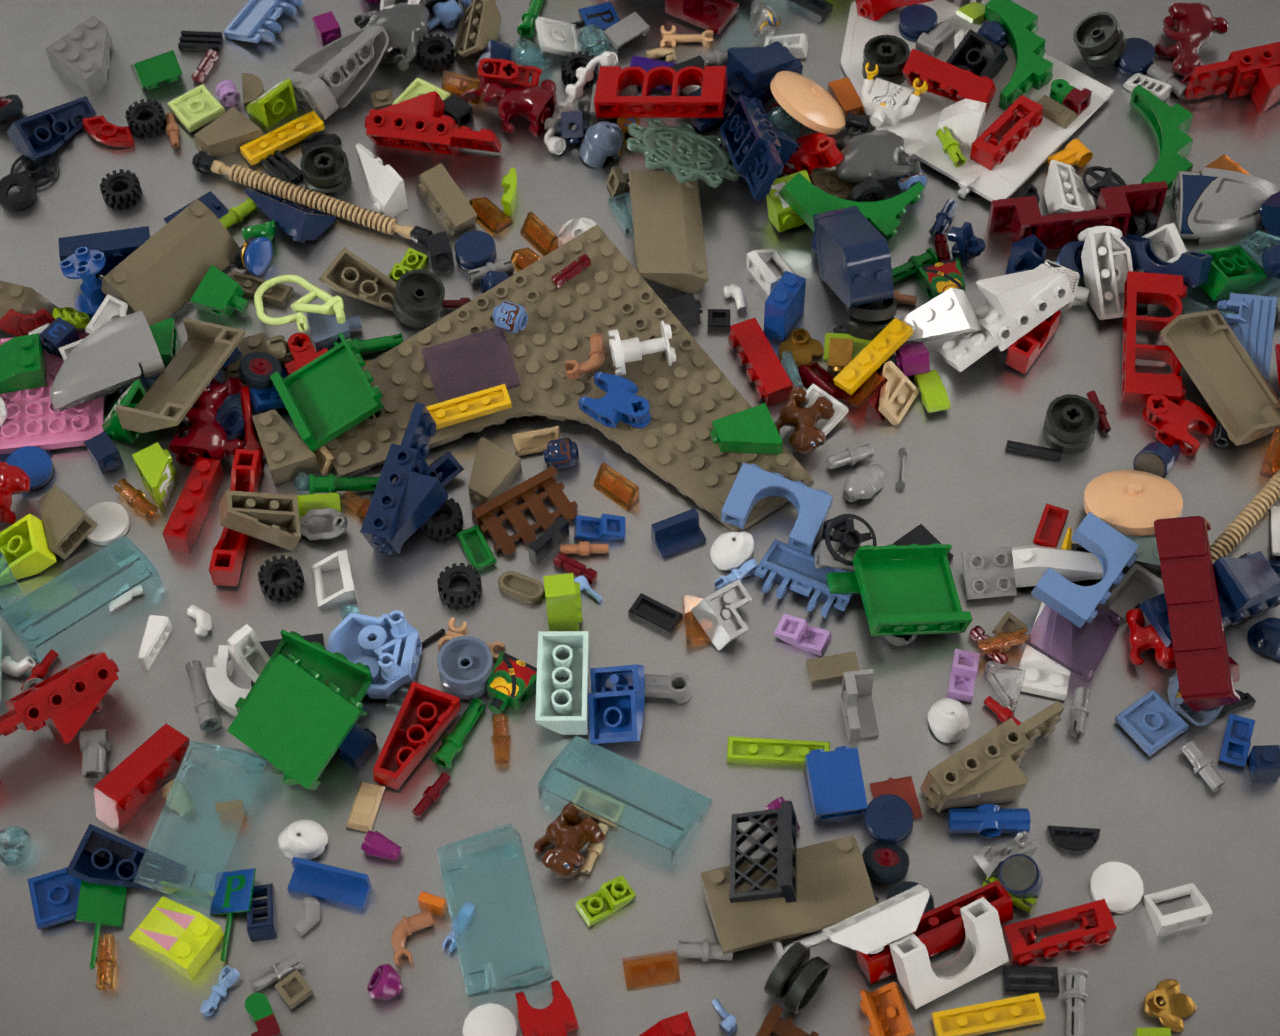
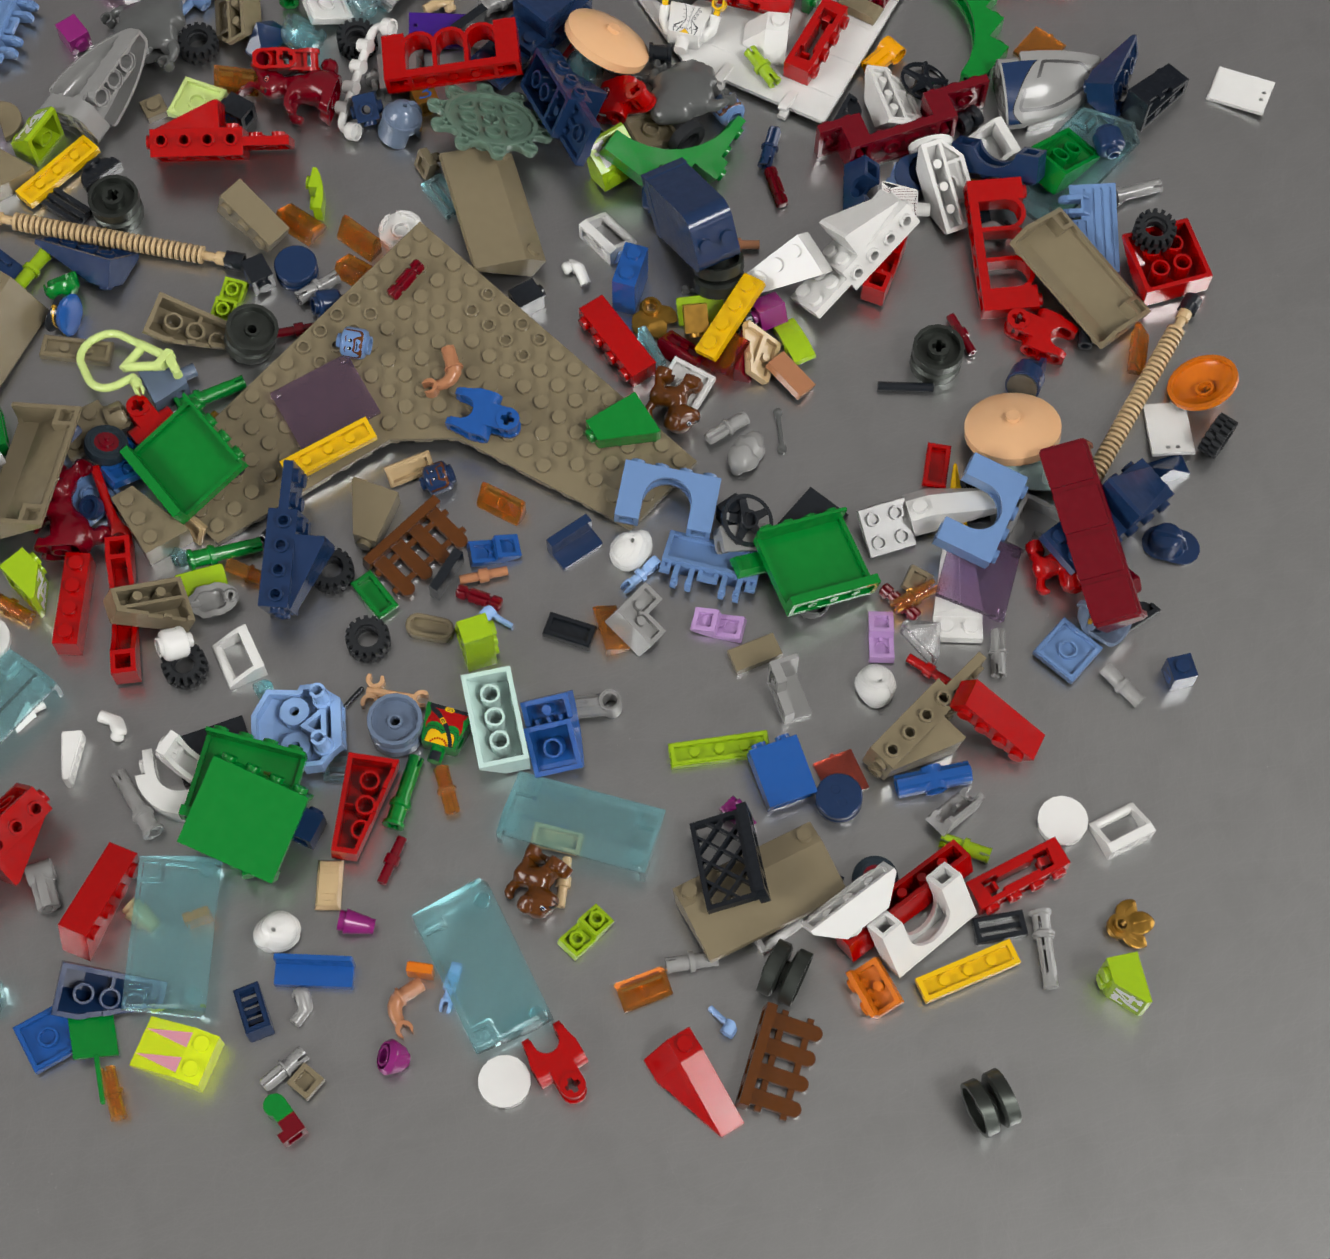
camera: 15 degrees left, 10 degrees up
green torso [190,265,249,318] -> none
light blue piece [200,965,240,1017] -> none
blue piece [210,868,256,962] -> none
white wedge [355,143,408,218] -> none
dark blue slope [428,451,464,487] -> none
white piece [608,320,676,376] -> none
black tile [708,309,730,332] -> none
orange tile [828,77,864,117] -> none
black wheel [862,842,910,883] -> none
green pin [892,248,939,283] -> none
torso [916,258,965,301] -> none
dark blue hips [947,222,986,267] -> none
pearl dark grey piece [999,854,1043,899] -> none
black tile [1046,826,1100,855] -> none
blue slope [1219,714,1255,768] -> none
none -> white head [154,626,194,661]
none -> nougat tile [765,351,816,400]
none -> red brick [949,679,1045,762]

